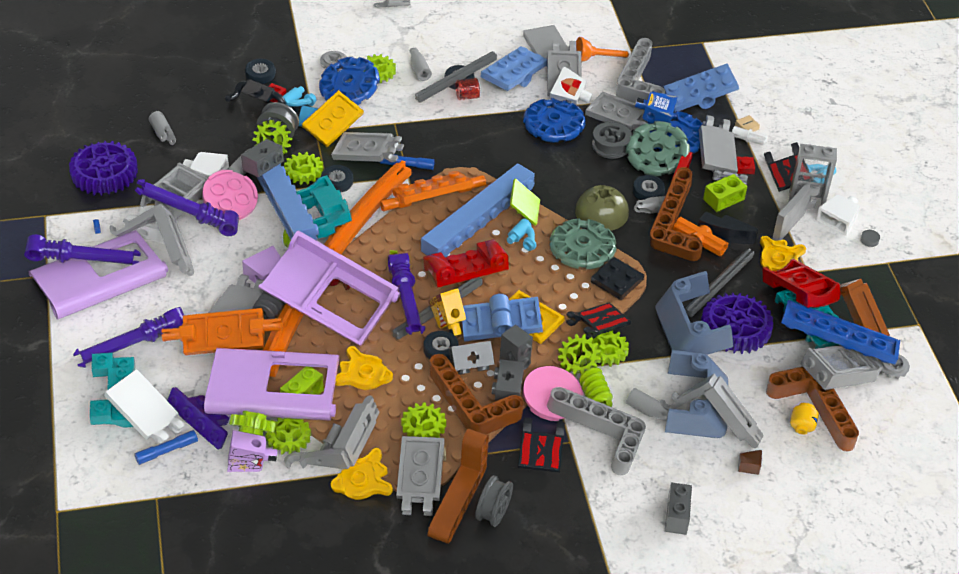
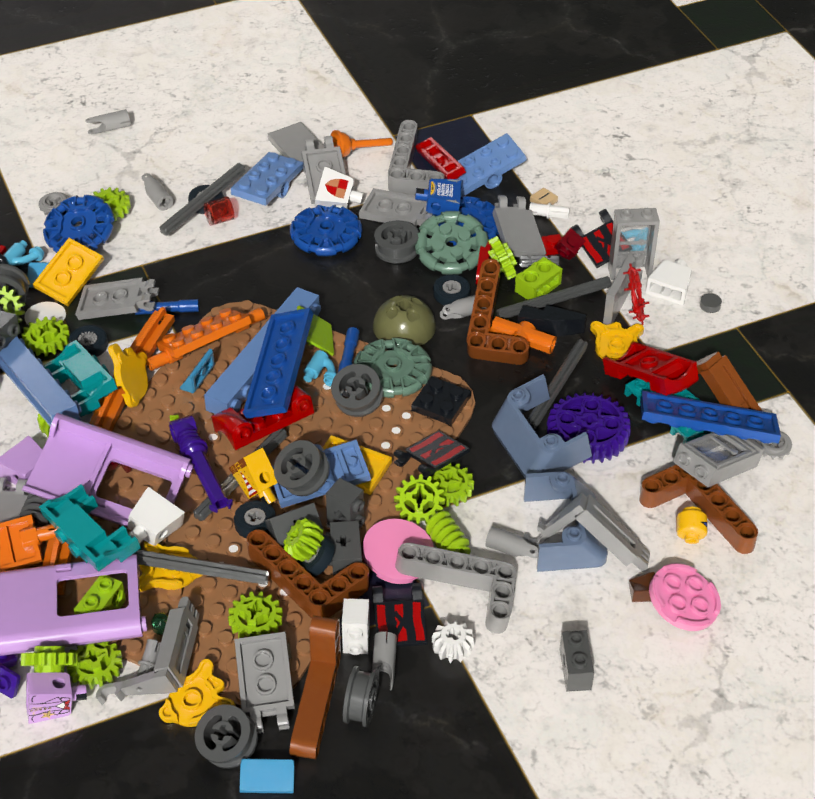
camera: 10 degrees left, 0 degrees up
none -> white sticker [24,302,66,325]
none -> teal bracket [39,484,141,572]
none -> yellow tile [108,343,148,408]
none -> white torso [127,487,185,546]
none -> dark grey axle [132,550,270,585]
none -> clear green hinge [151,612,168,635]
none -> dark azure slope [180,349,215,393]
none -> dark grey wheel [195,705,258,769]
none -> dark azure slope [240,759,295,793]
none -> blue plate [243,308,313,419]
none -> dark grey wheel [274,440,330,497]
none -> lime gear [283,518,324,562]
none -> black bush [297,534,335,577]
none -> dark grey wheel [331,364,383,417]
none -> blue piece [337,327,360,373]
none -> white brick [342,598,370,655]
none -> light grey piece [372,632,397,691]
none -> red plate [415,137,466,179]
none -> white gear [432,620,475,664]
none -> lime gear [488,236,517,280]
none -> dark grey axle [496,276,612,319]
none -> dark red bracket [554,228,586,260]
none -> red piece [623,263,650,325]
none -> bright pink tile [649,563,721,631]

